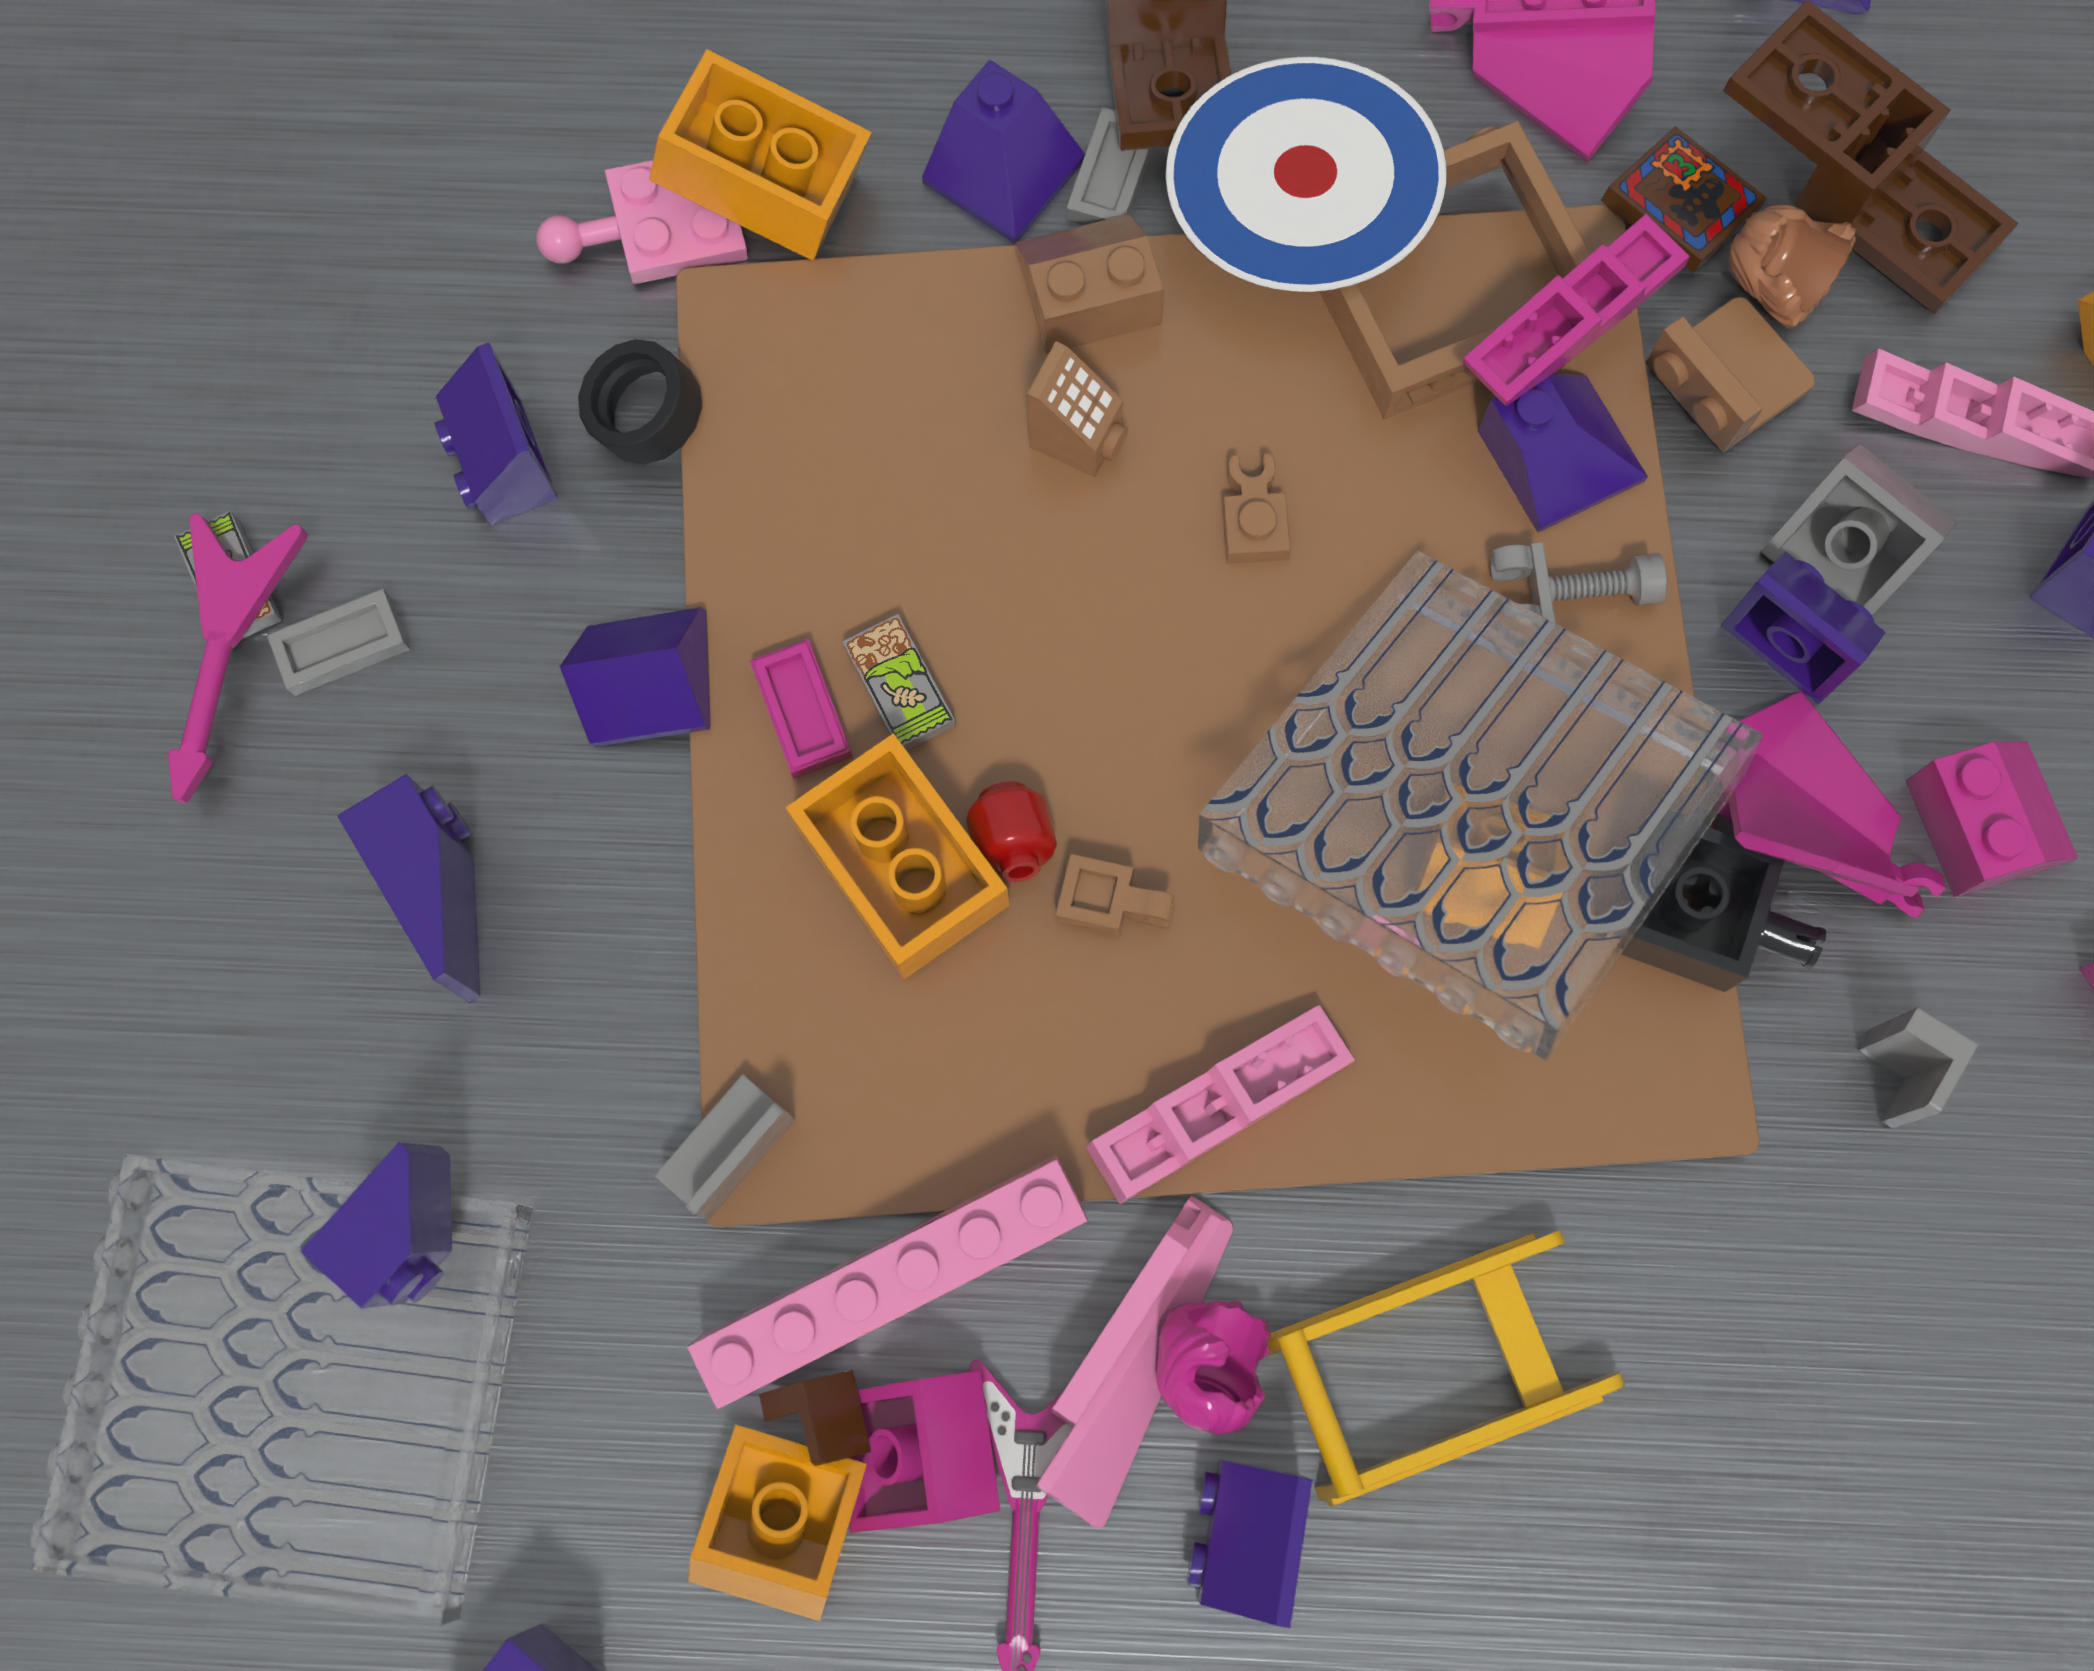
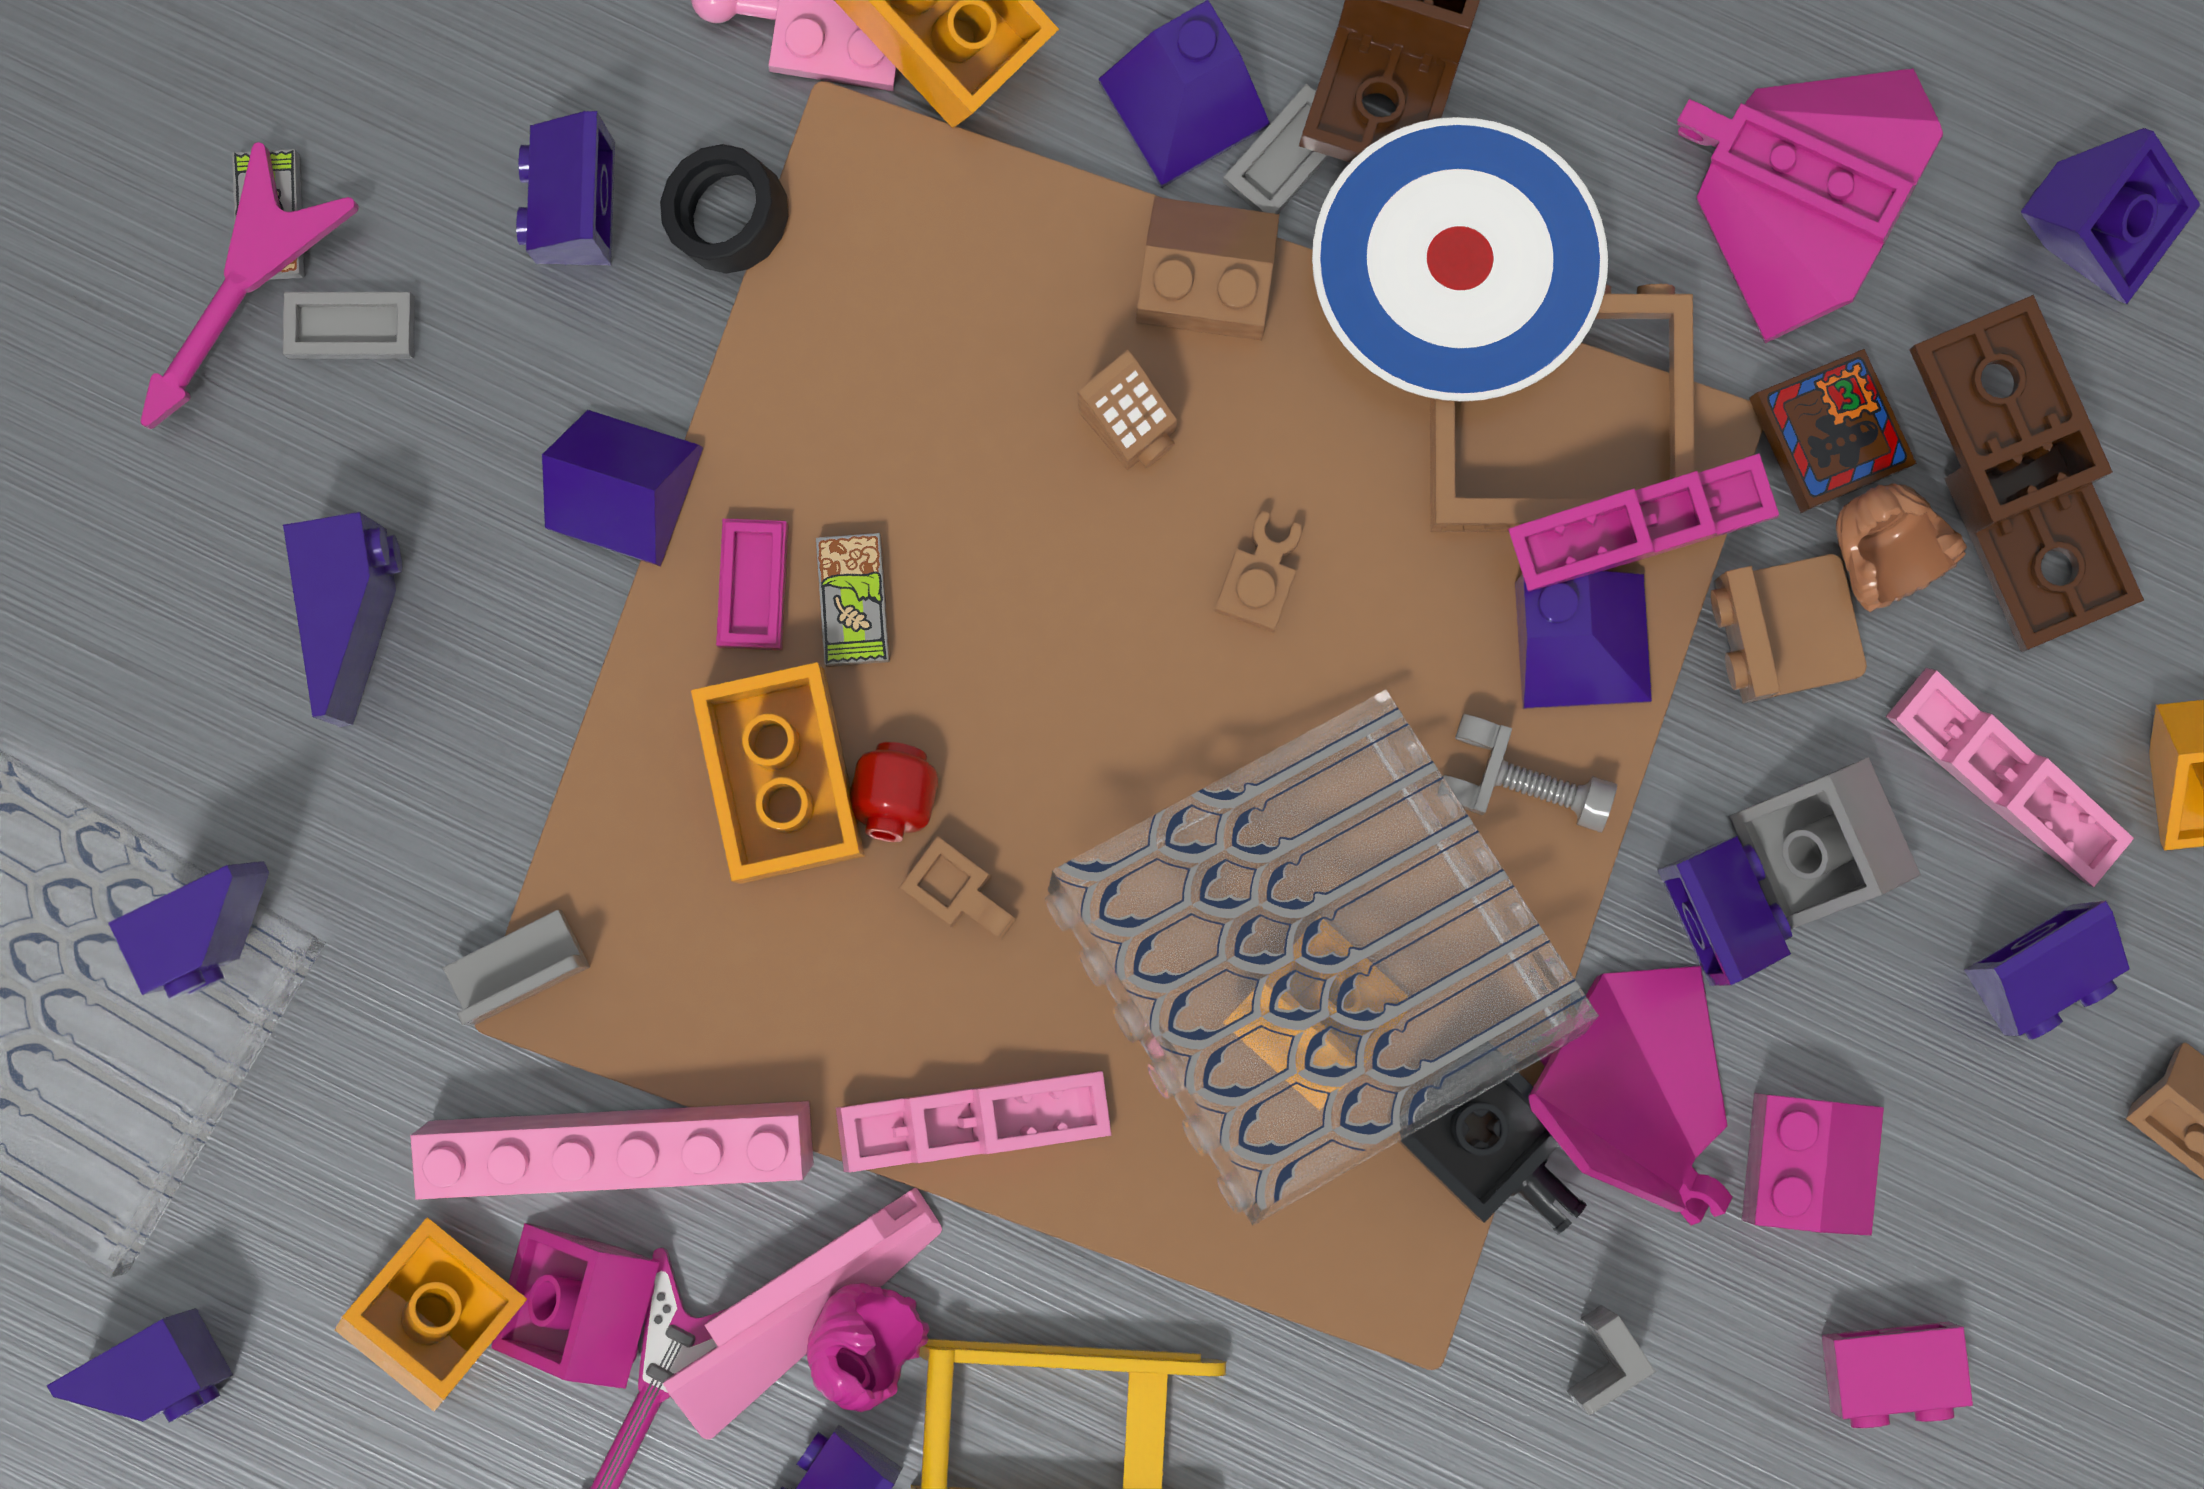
camera: 25 degrees right, 10 degrees up
reddish brown panel [759,1370,871,1466] -> none

